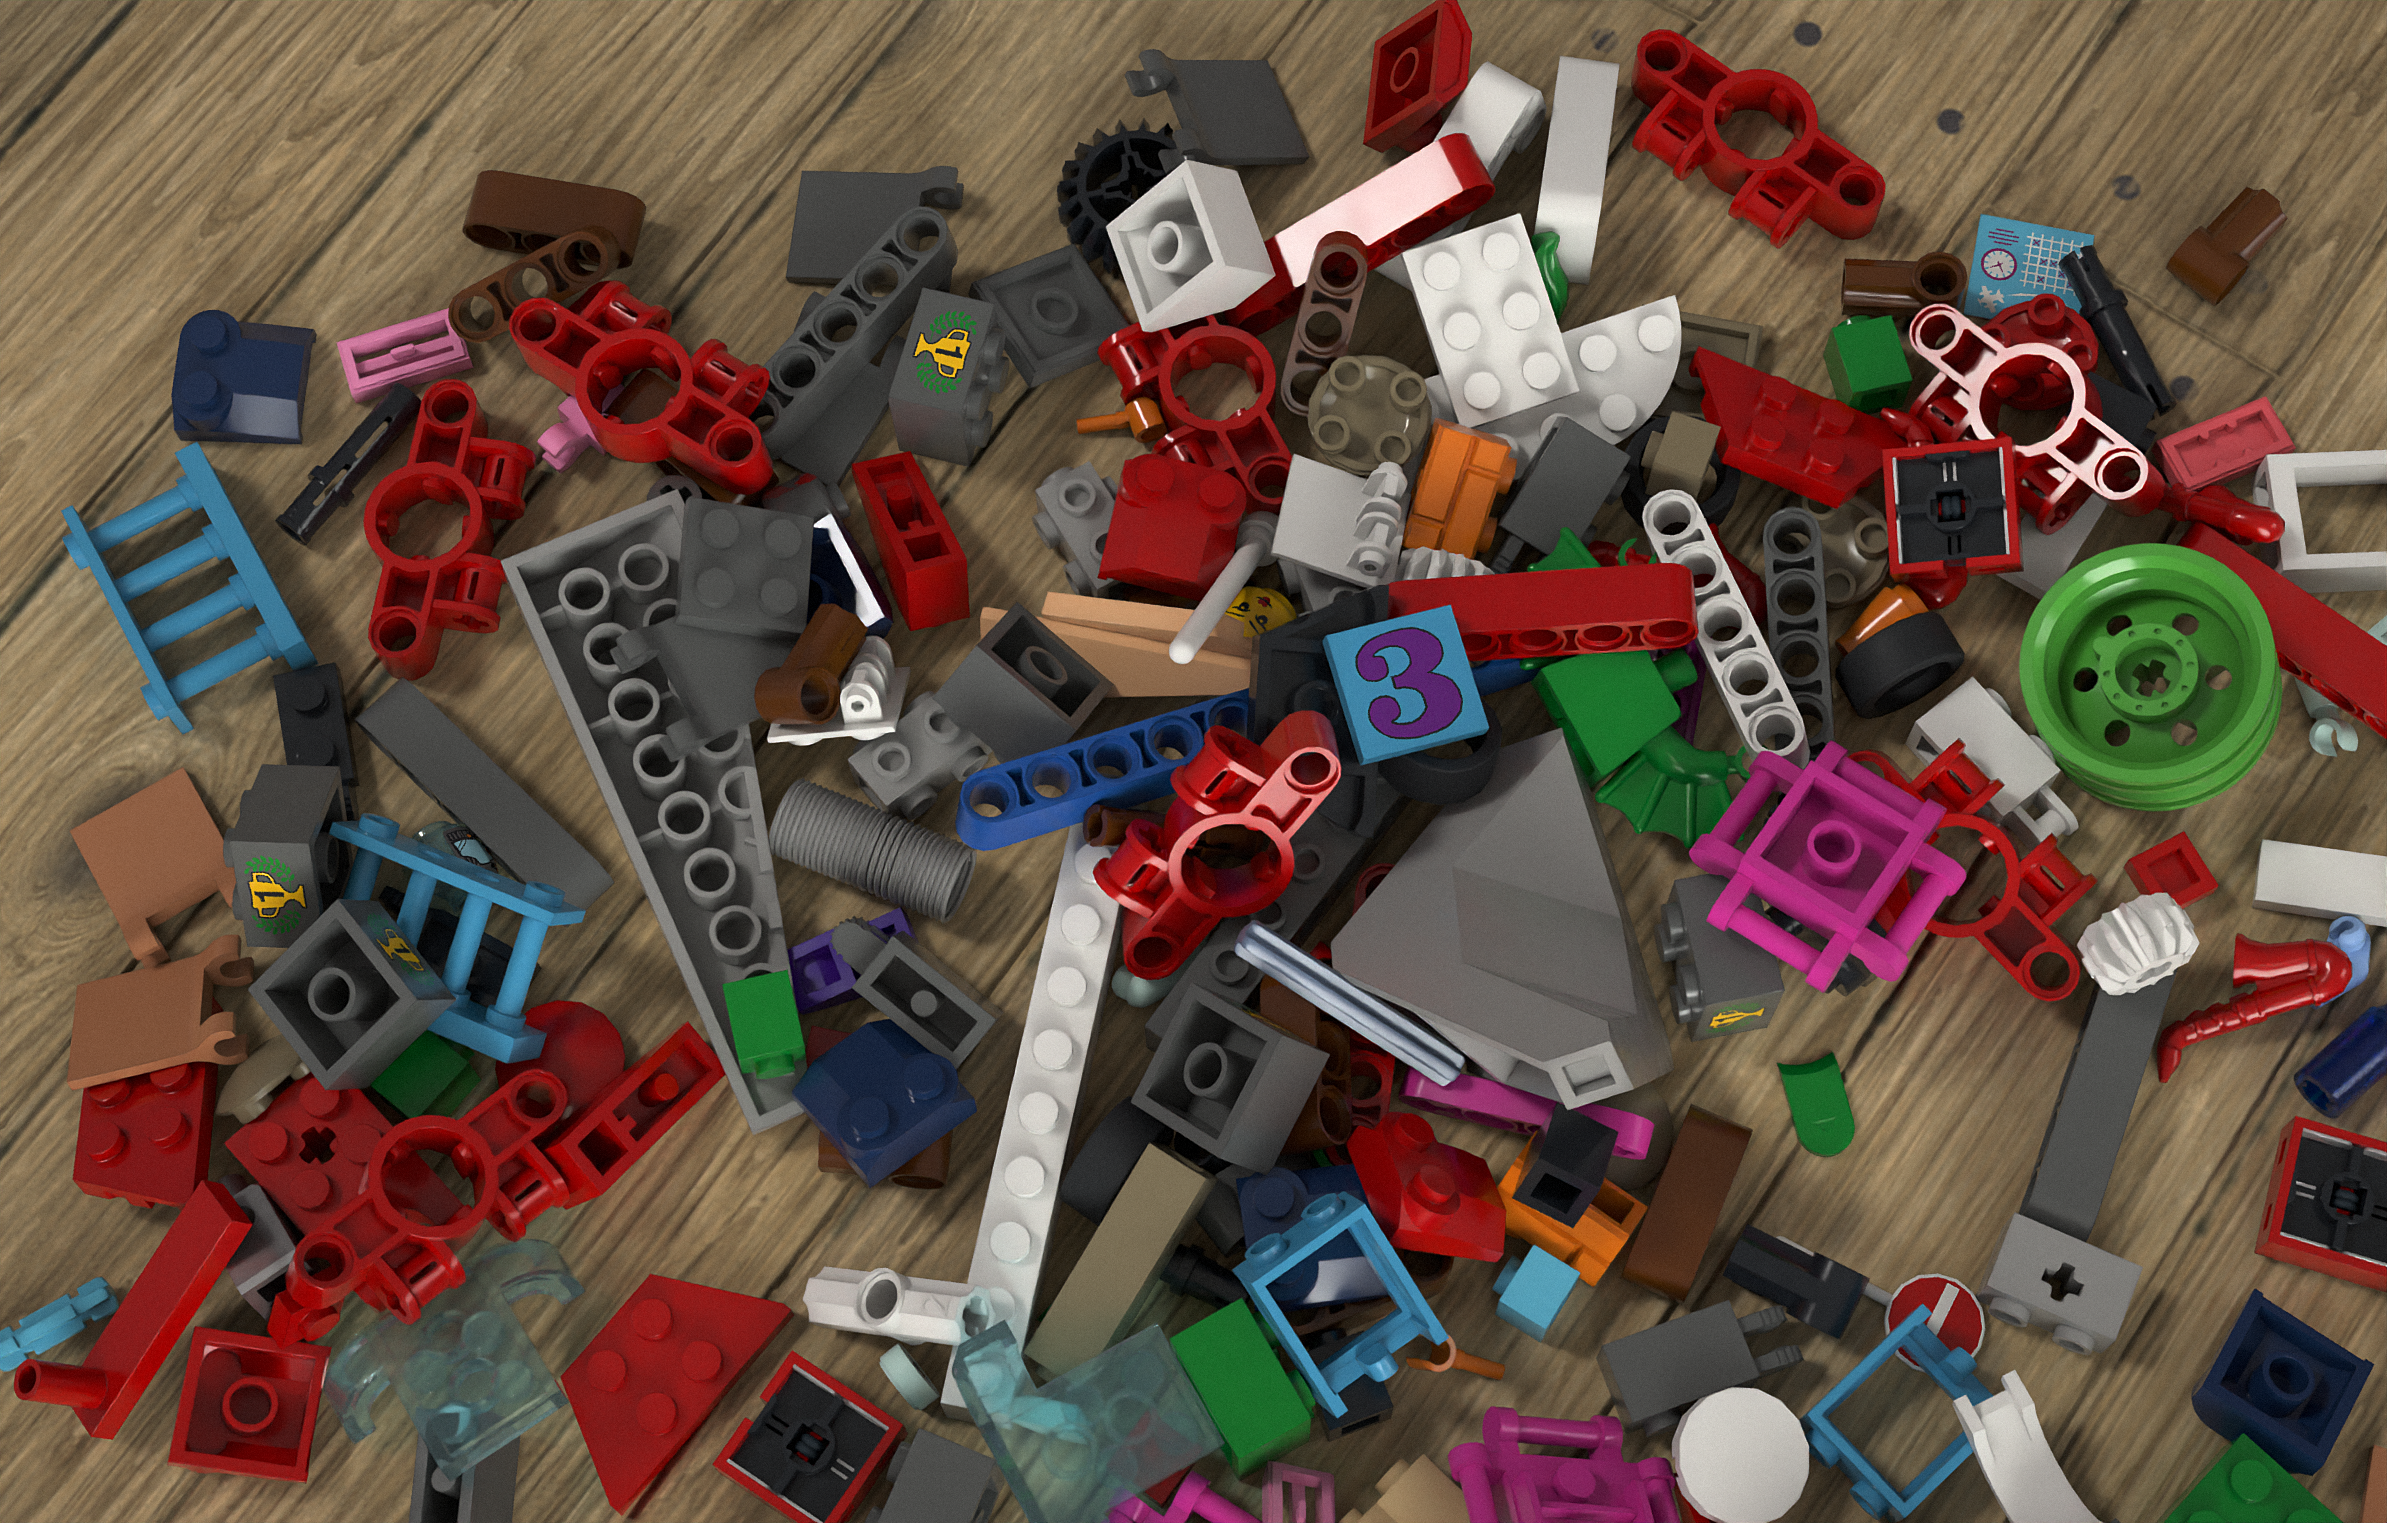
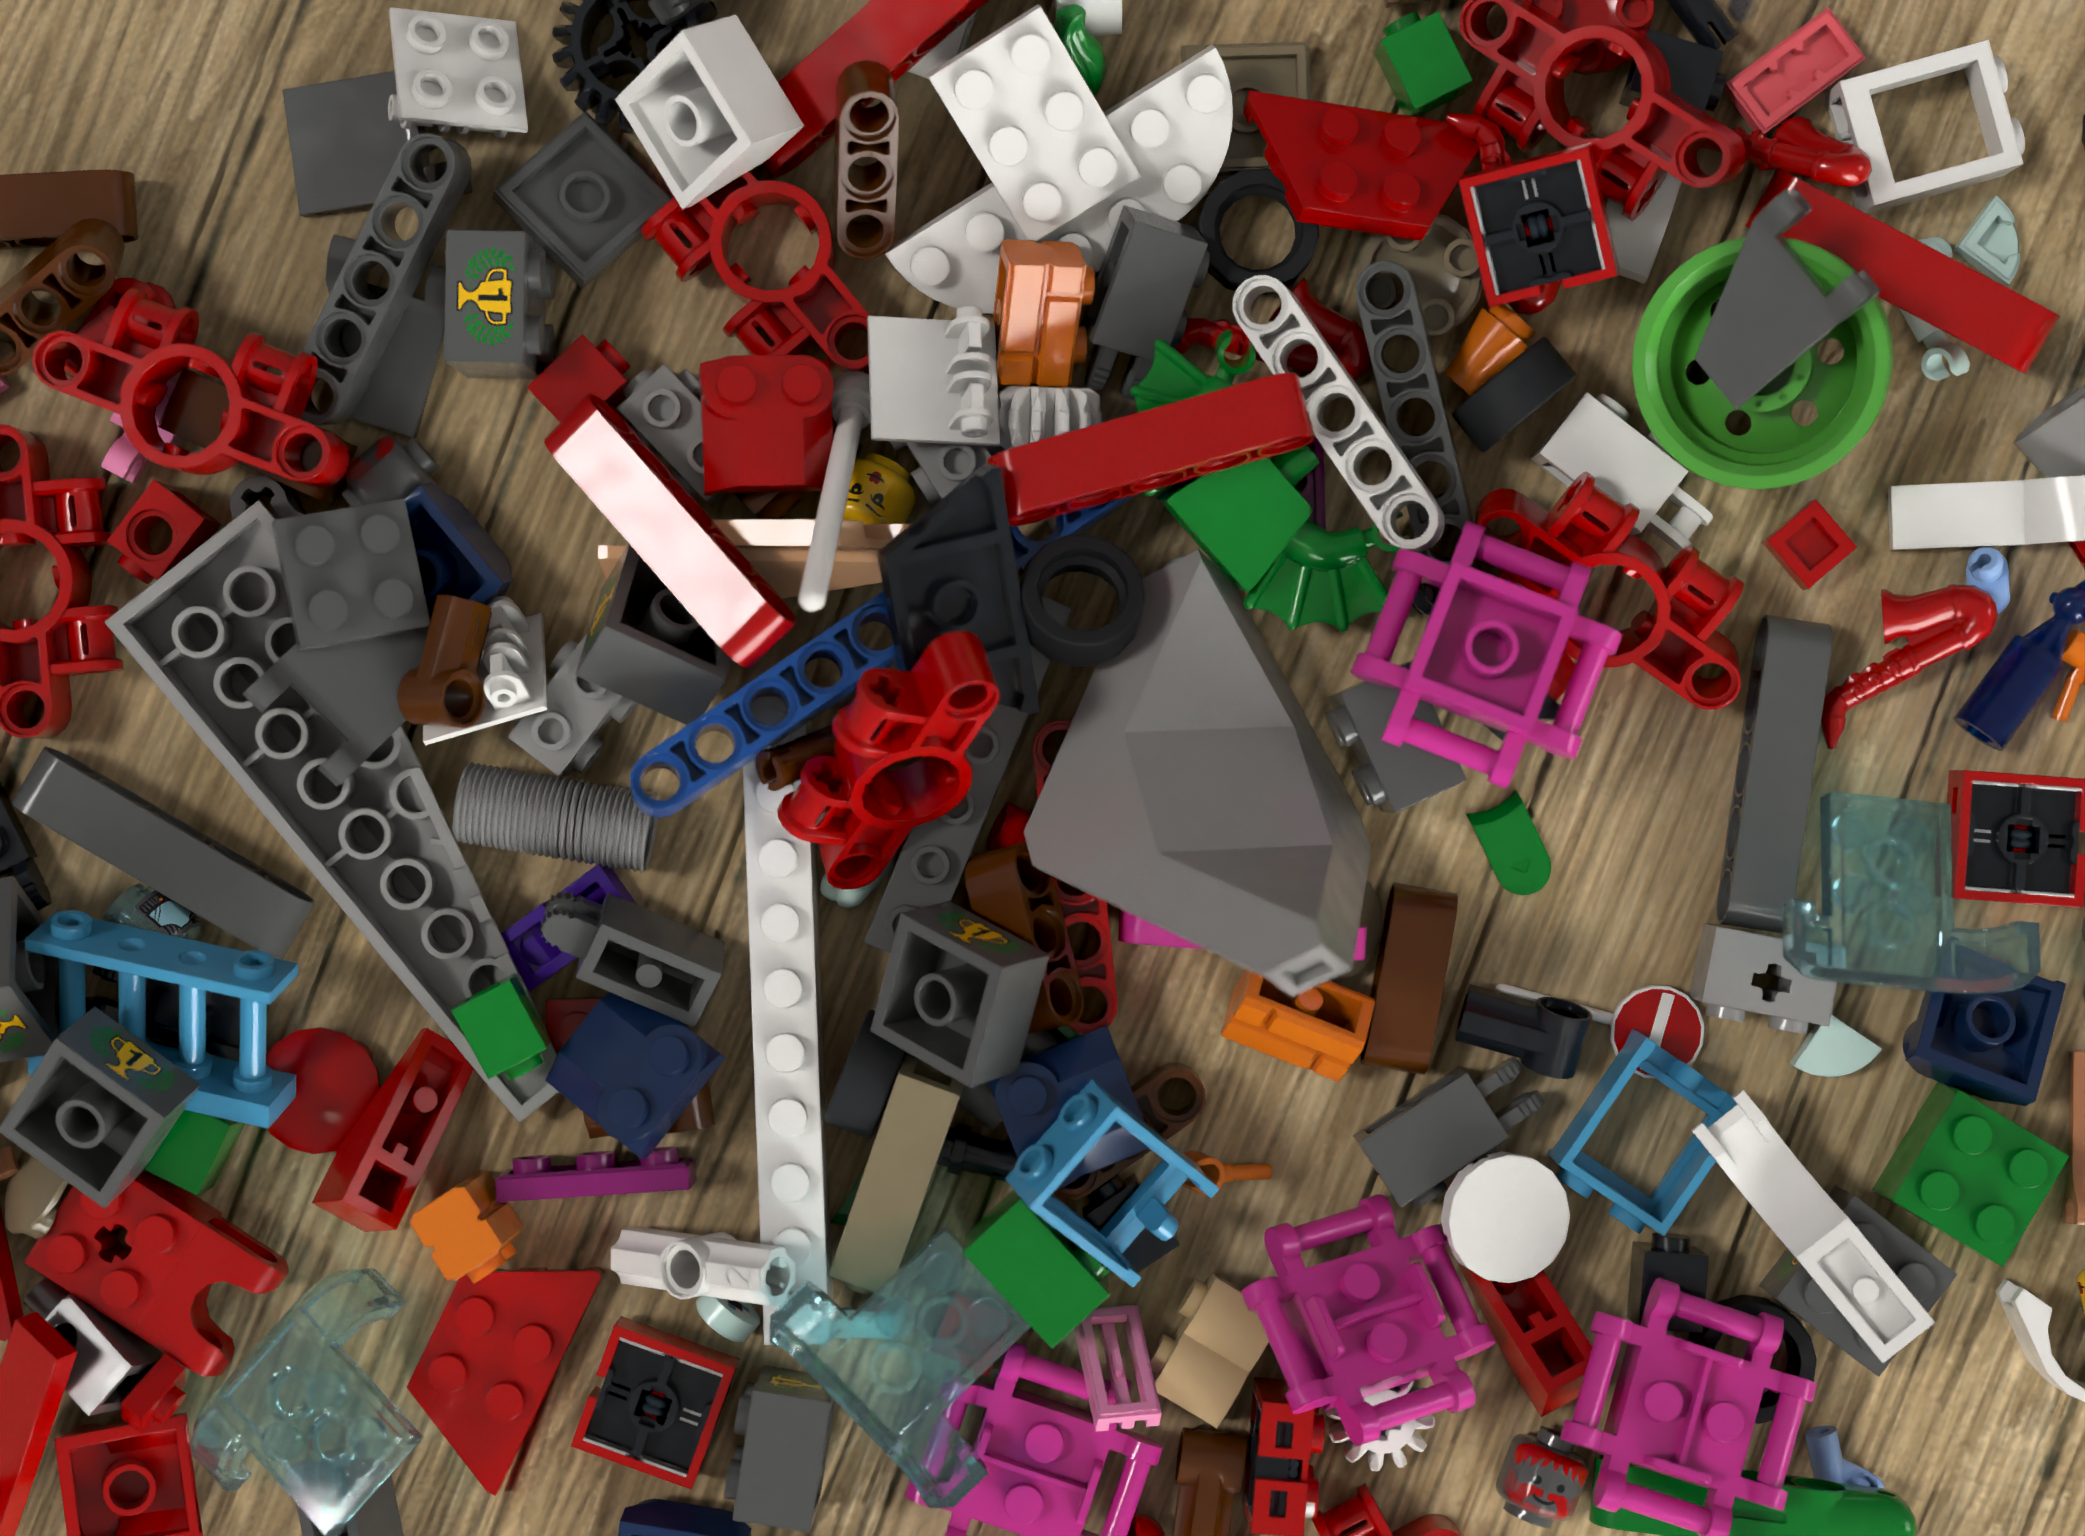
camera: 10 degrees left, 20 degrees up
red piece [285,1069,570,1325] -> none
red slope [851,451,970,631] -> none
orange hand [1076,397,1167,443] -> none
axle [1233,920,1465,1086] -> none
dark tan dish [1308,355,1432,476] -> none
dark azure tile [1322,605,1489,766] -> none
red slope [1346,1112,1507,1263] -> none
medium azure plate [1492,1245,1580,1343] -> none
black brick [1512,1102,1618,1228] -> none
dark tan plate [1641,411,1721,501] -> none
white gear [2077,893,2200,995] -> none
none -> red brick [107,480,221,584]
none -> white hinge [388,7,528,138]
none -> orange brick [409,1170,524,1284]
none -> magenta tile [495,1147,697,1202]
none -> red brick [527,334,632,422]
none -> beam [544,393,797,669]
none -> dark grey flag [1694,188,1881,409]
none -> clear light blue piece [1782,791,2041,994]
none -> light aqua tile [1789,1015,1882,1077]

